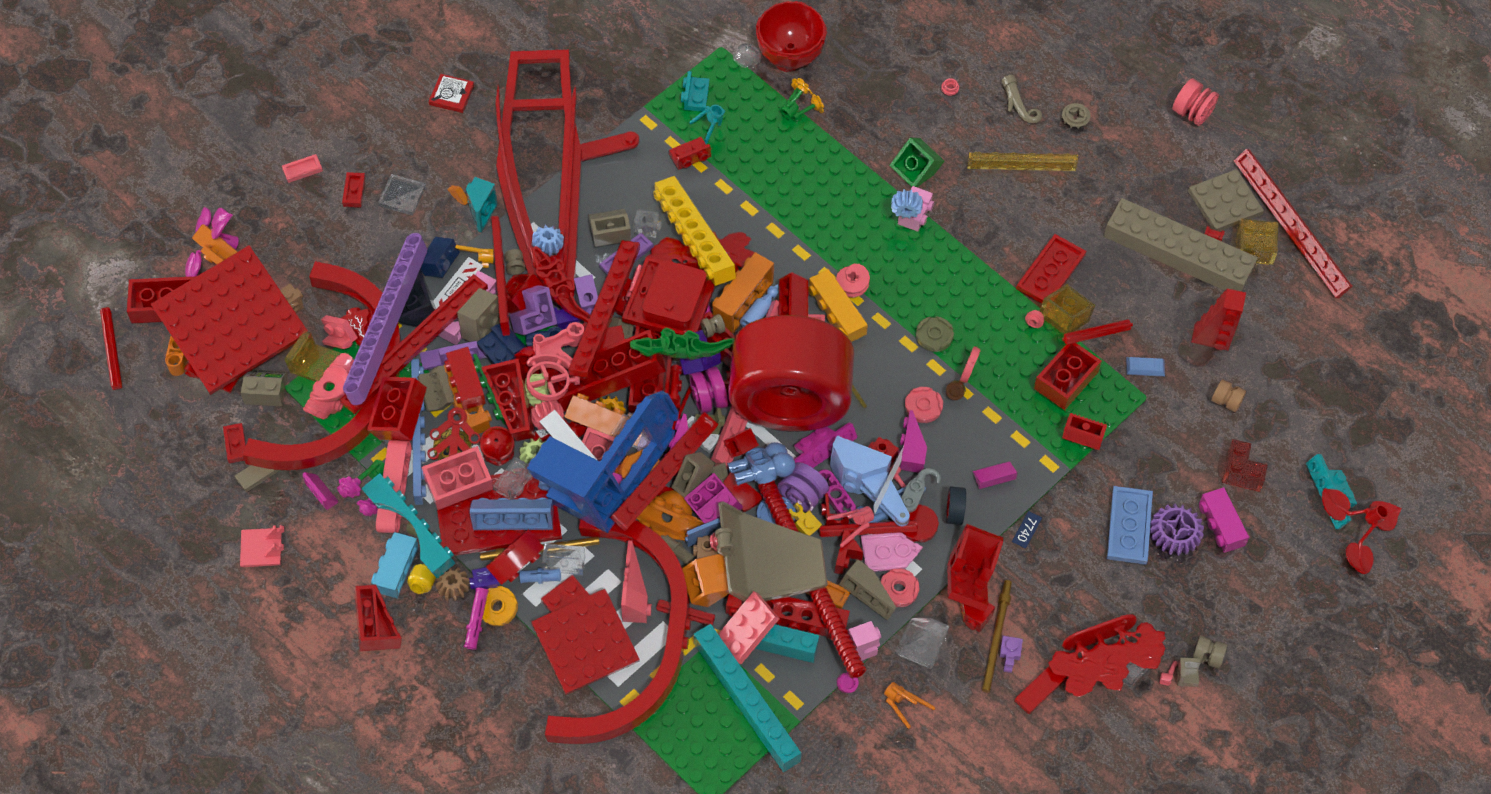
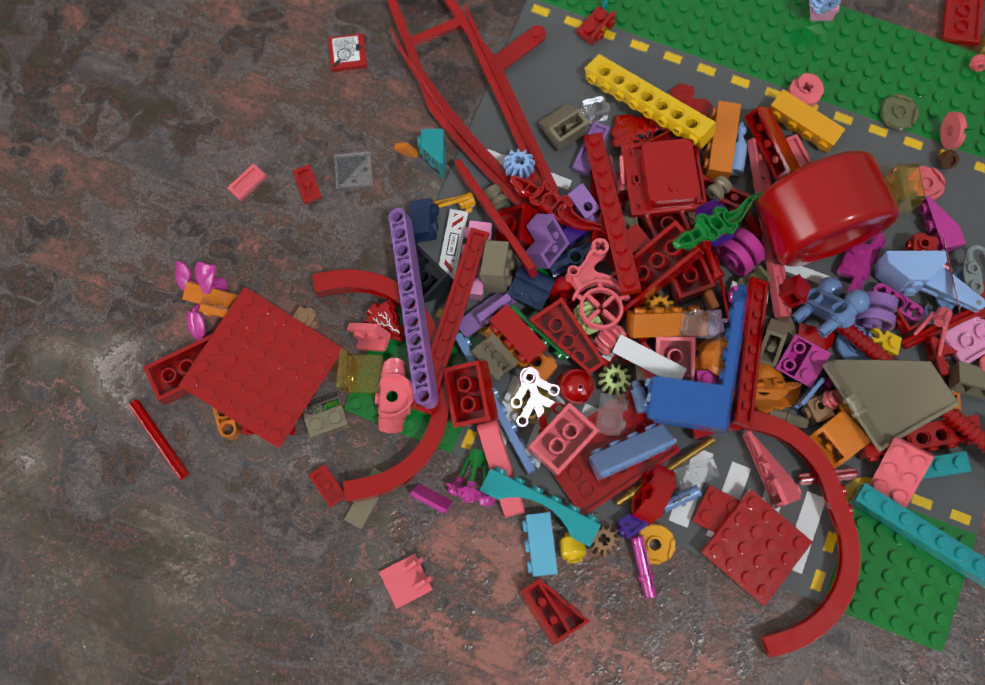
camera: 20 degrees left, 15 degrees up
none -> clear yellow brick [885,163,926,213]

